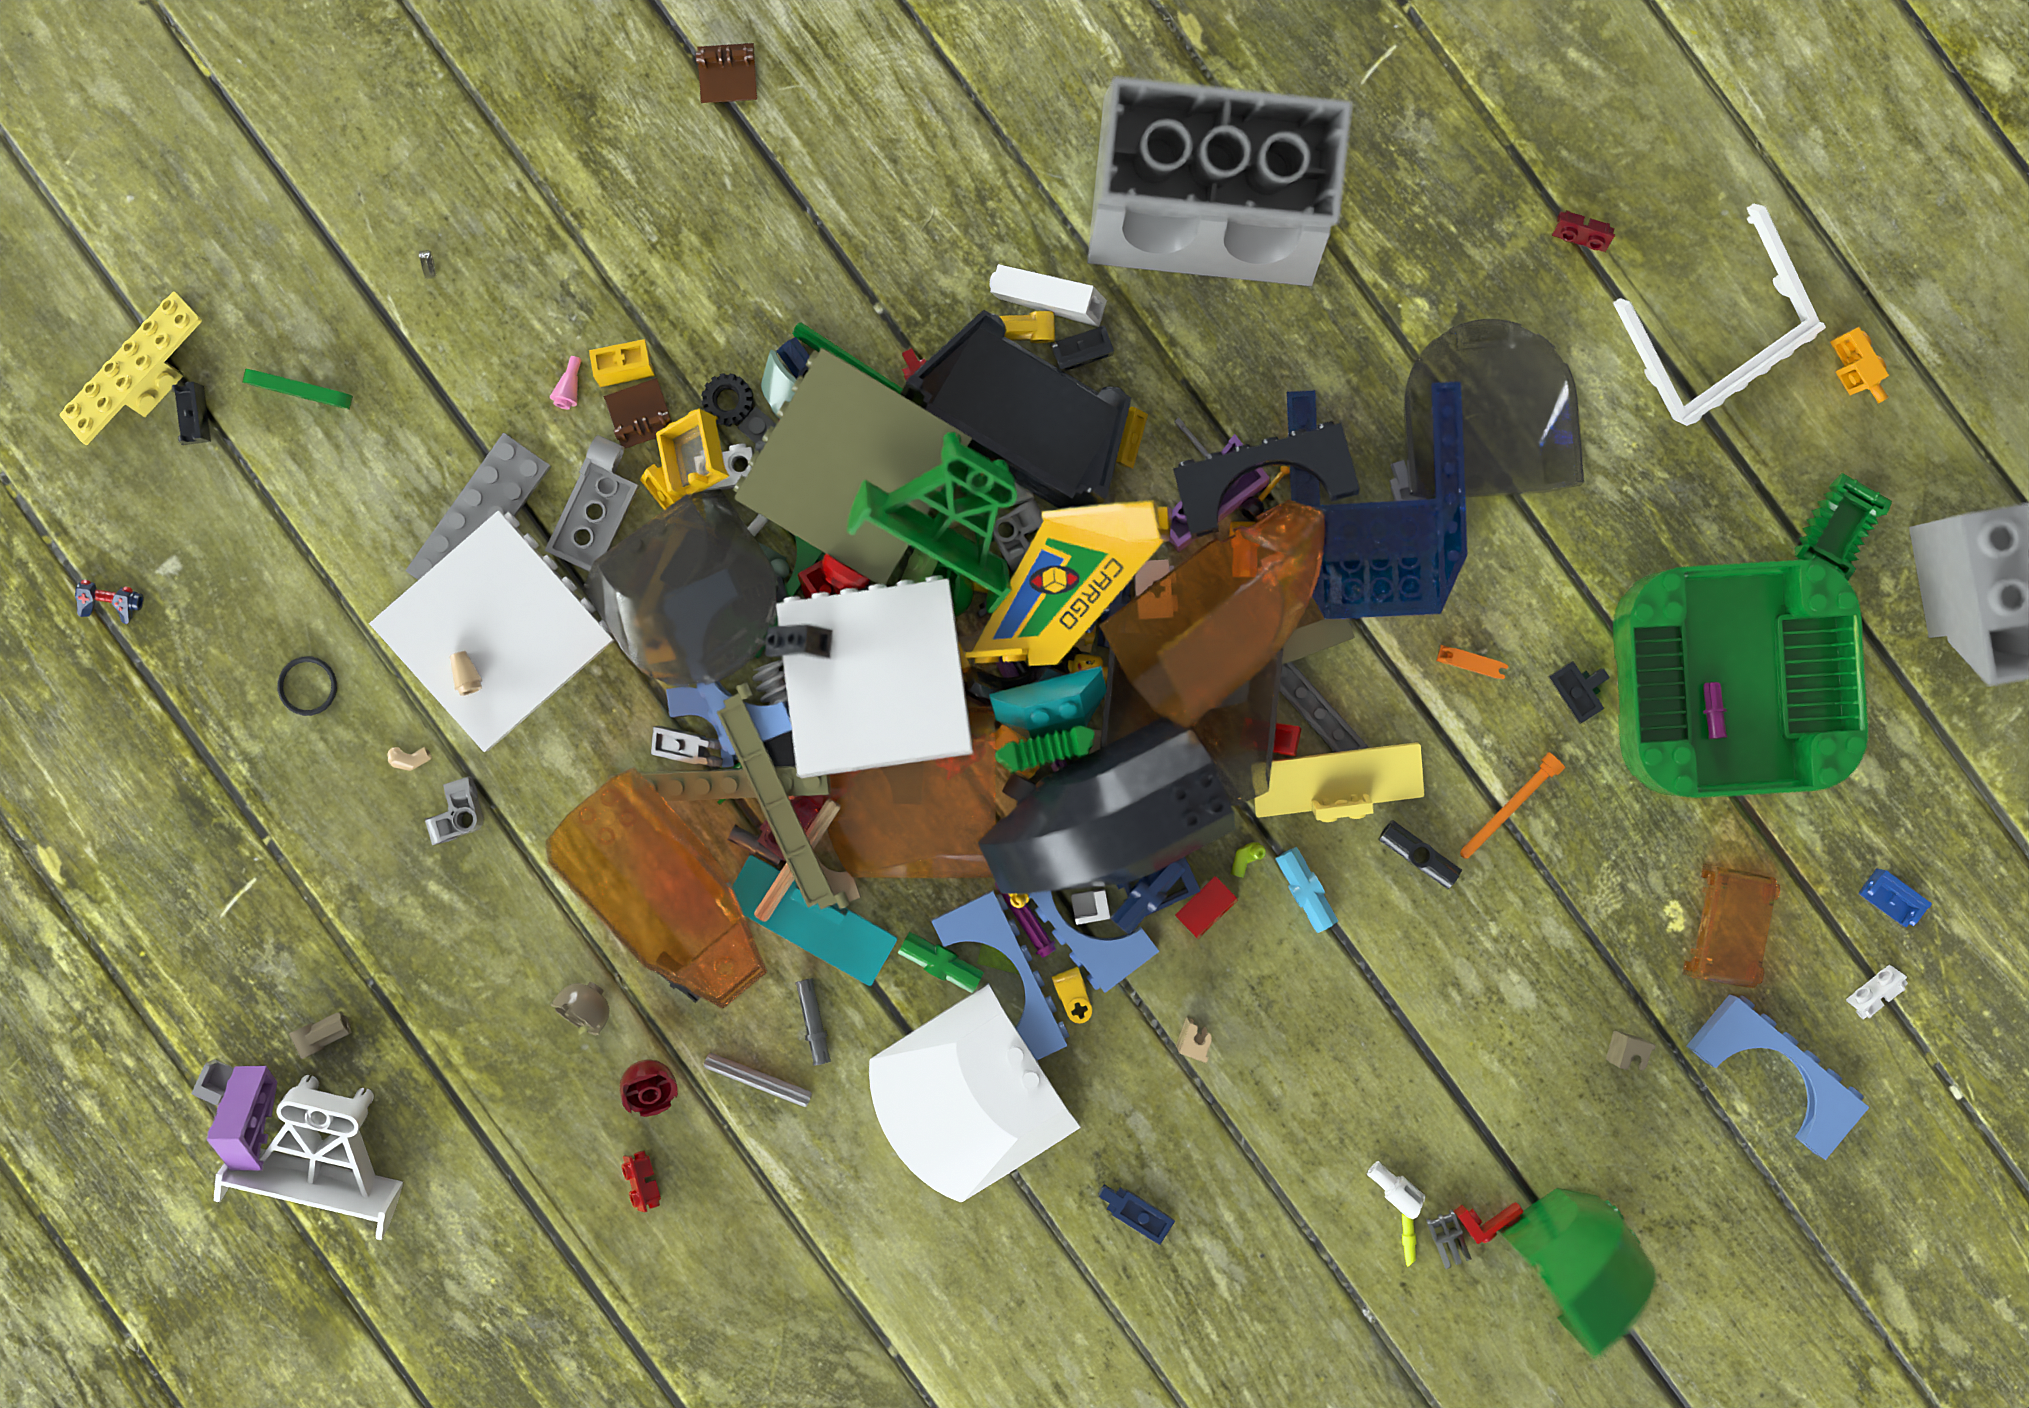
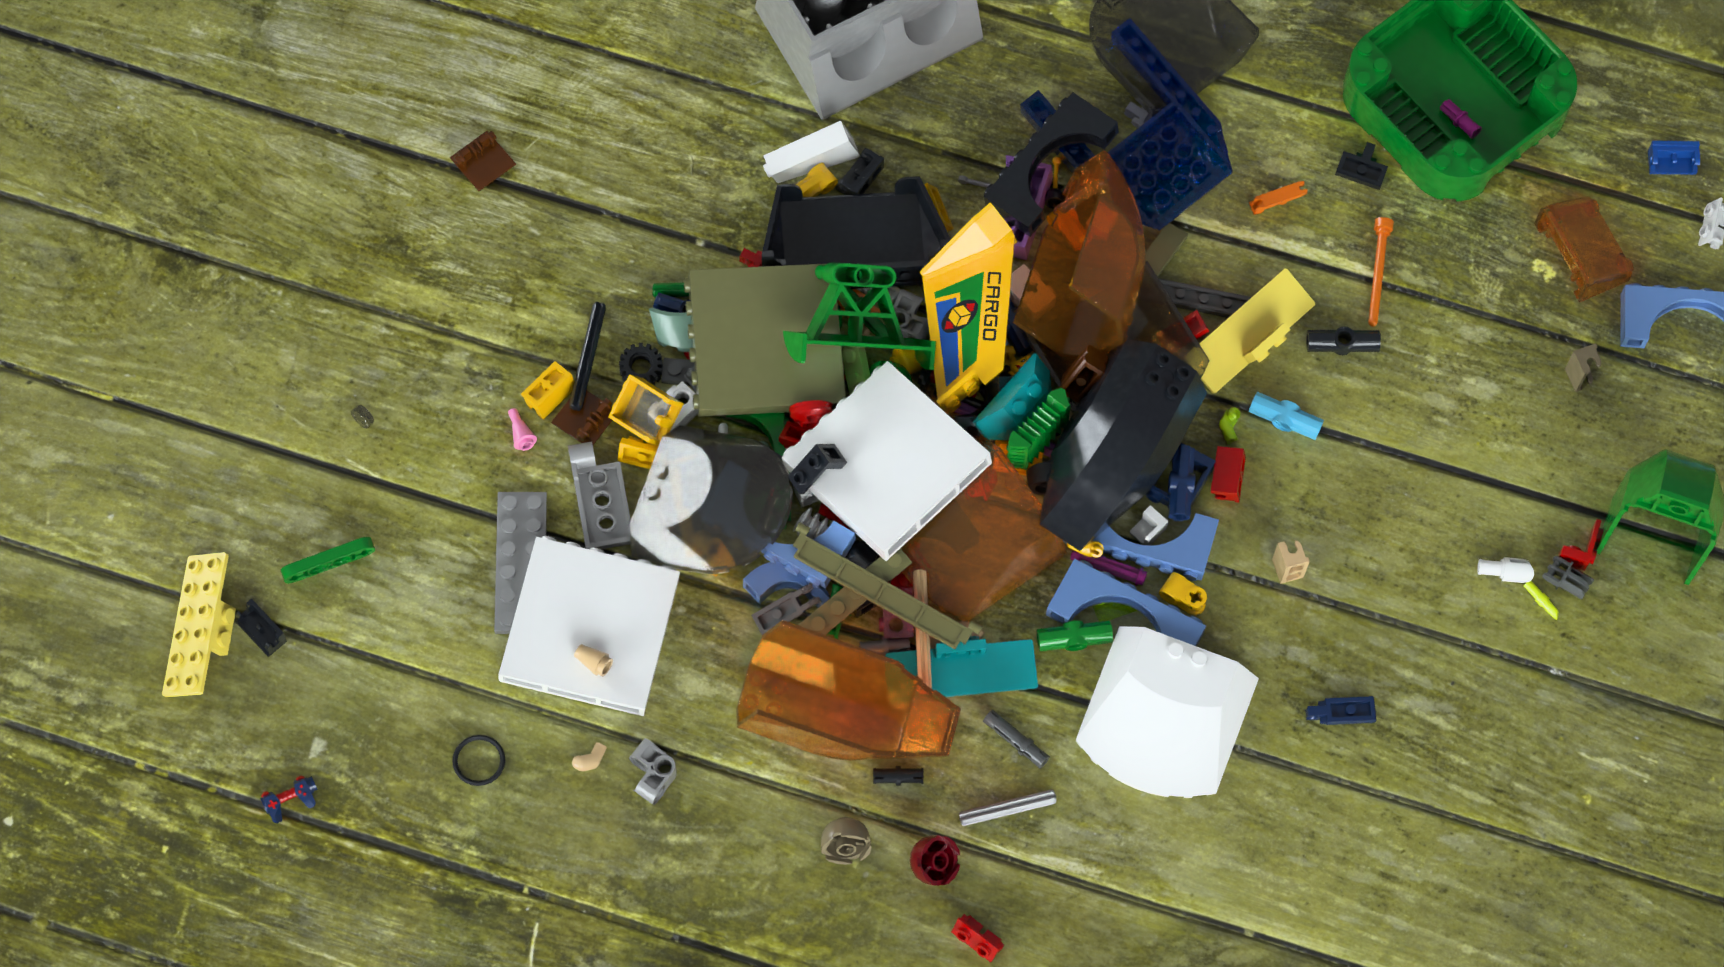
camera: 35 degrees left, 20 degrees down
none -> black axle [569,302,606,411]
none -> reddish brown brick [1059,345,1108,402]

